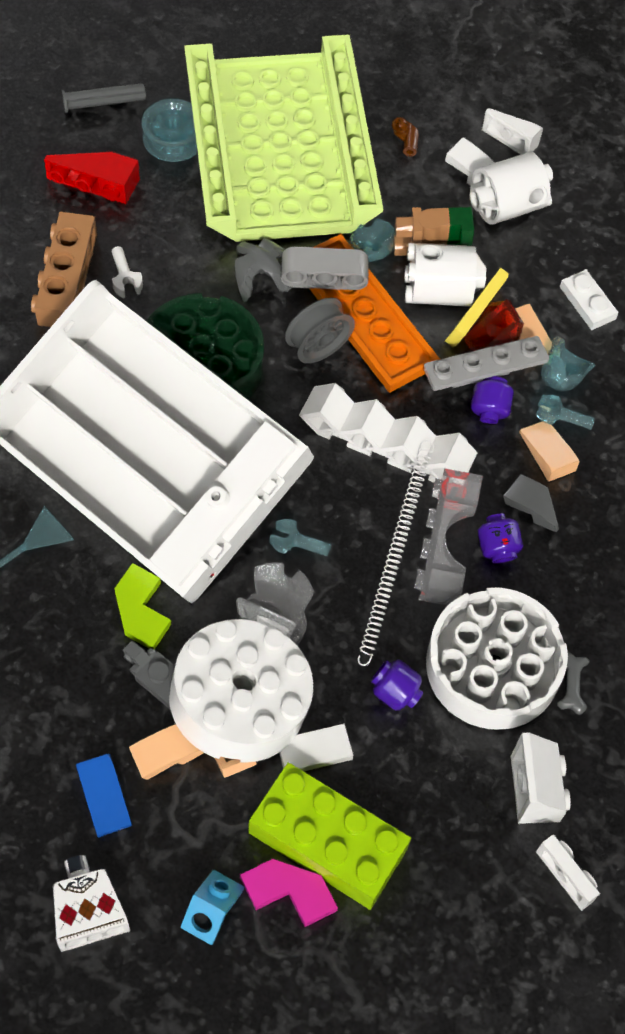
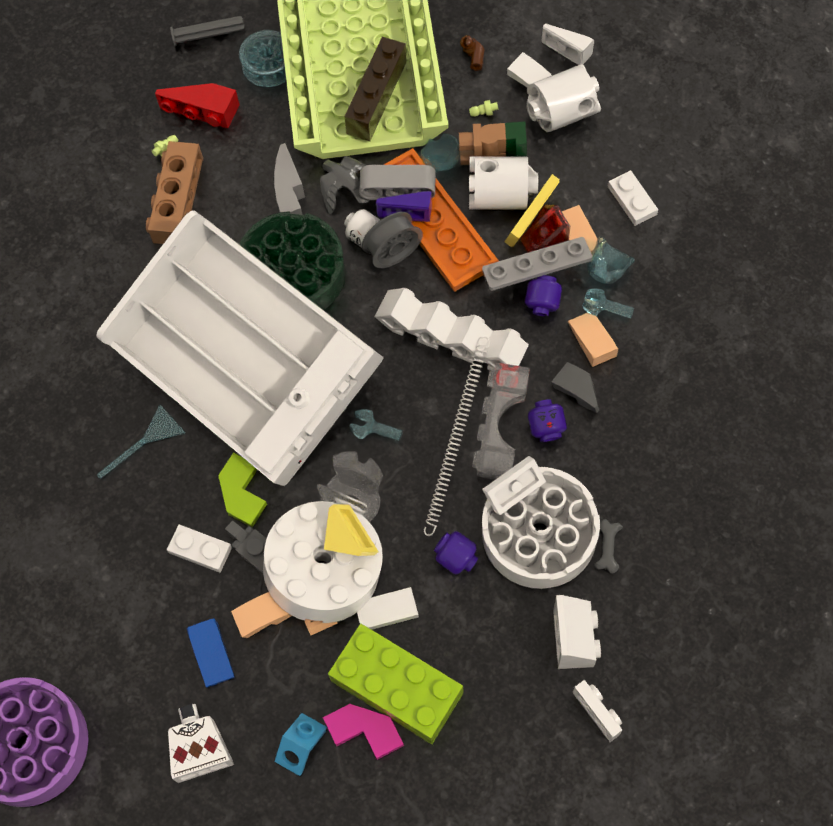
camera: 10 degrees right, 5 degrees up
white bar [111,246,143,298] -> none
none -> yellowish green piece [152,135,178,156]
none -> white plate [167,525,232,573]
none -> light grey slope [274,143,305,228]
none -> light yellow slope [324,504,379,556]
none -> dark brown brick [344,37,406,141]
none -> white head [344,209,380,248]
none -> dark purple slope [376,191,432,222]
none -> yellowish green piece [469,100,499,117]
none -> white plate [482,456,546,515]

